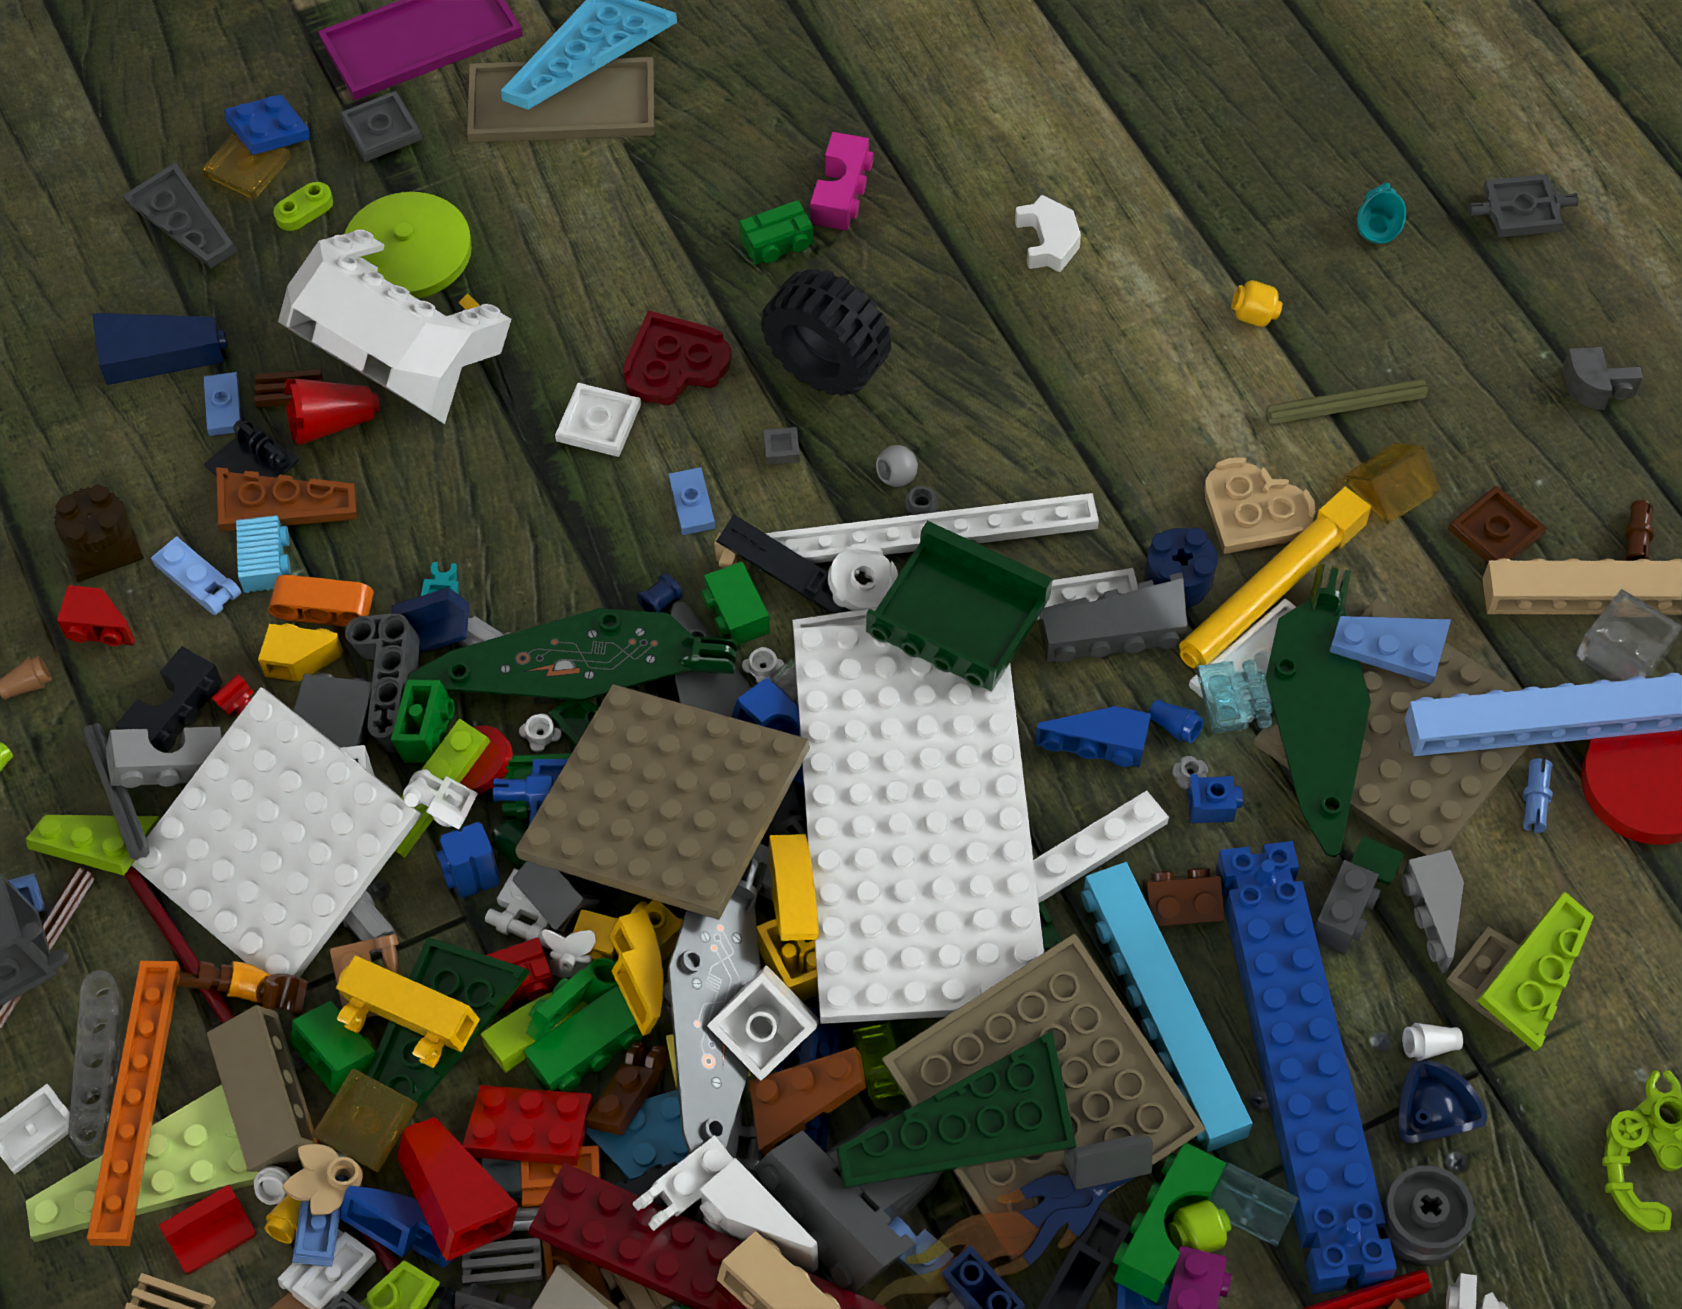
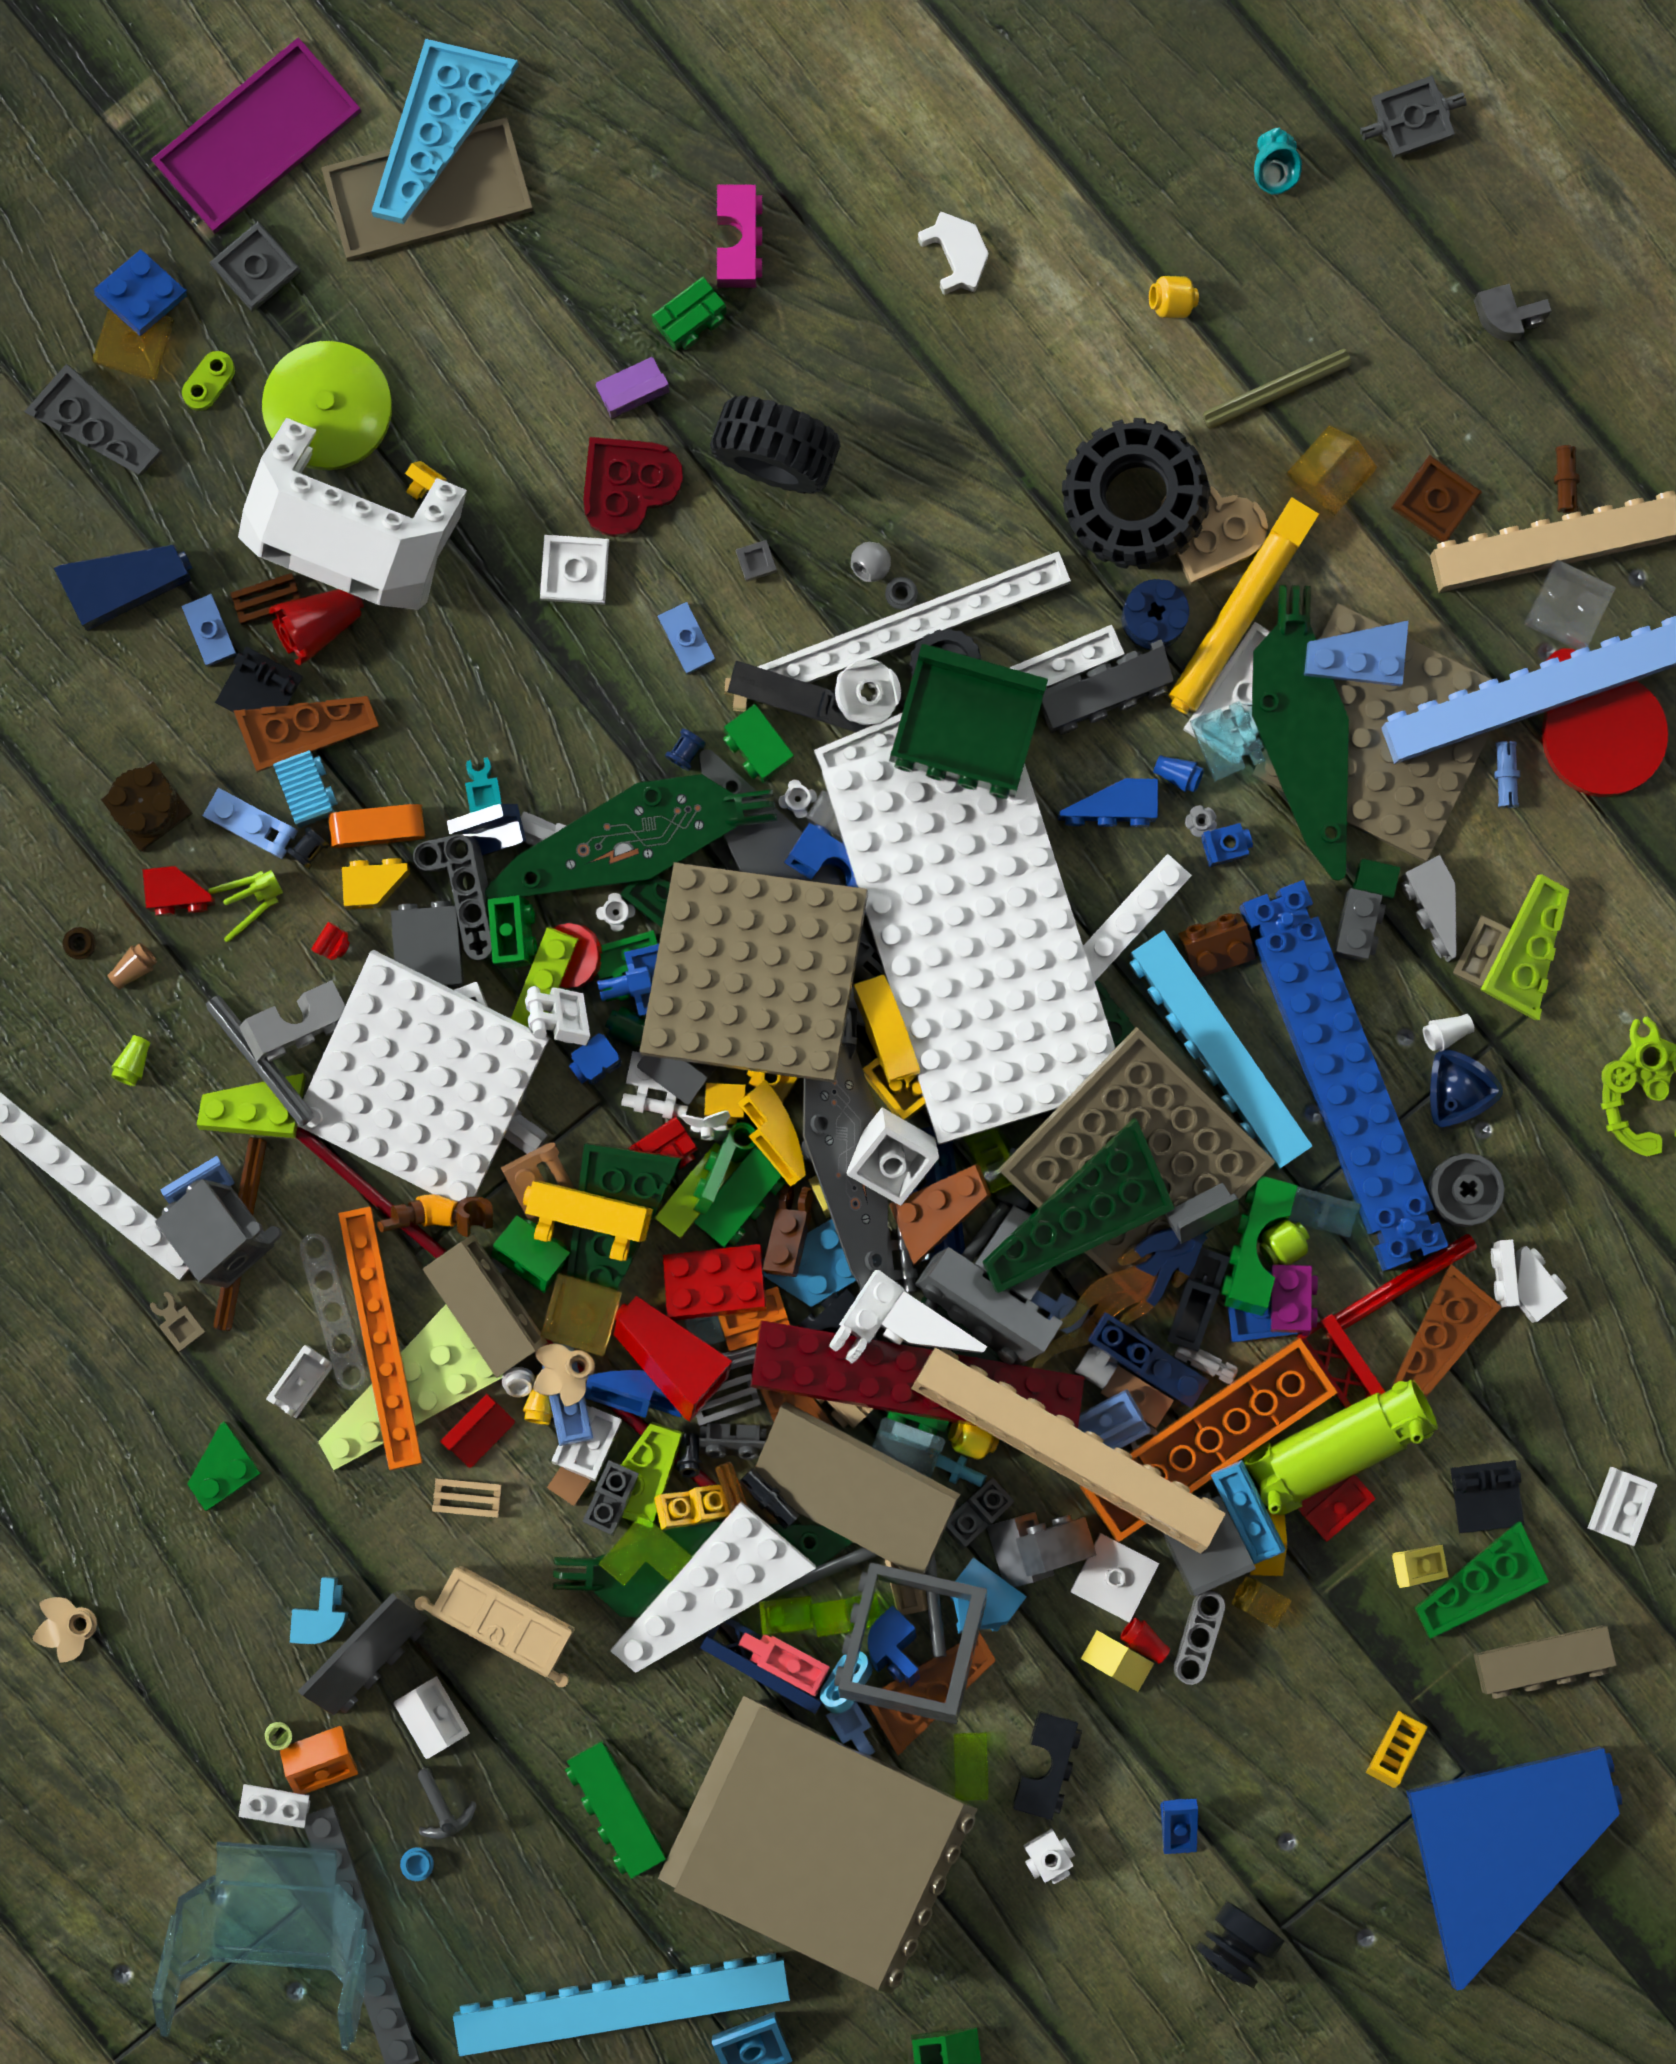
camera: 20 degrees left, 25 degrees up
black arch [115,646,222,753] -> none
none -> lime plant [208,870,283,942]
none -> black bush [287,827,330,869]
none -> medium lavender panel [596,357,669,419]
none -> black tyre [1062,418,1210,569]

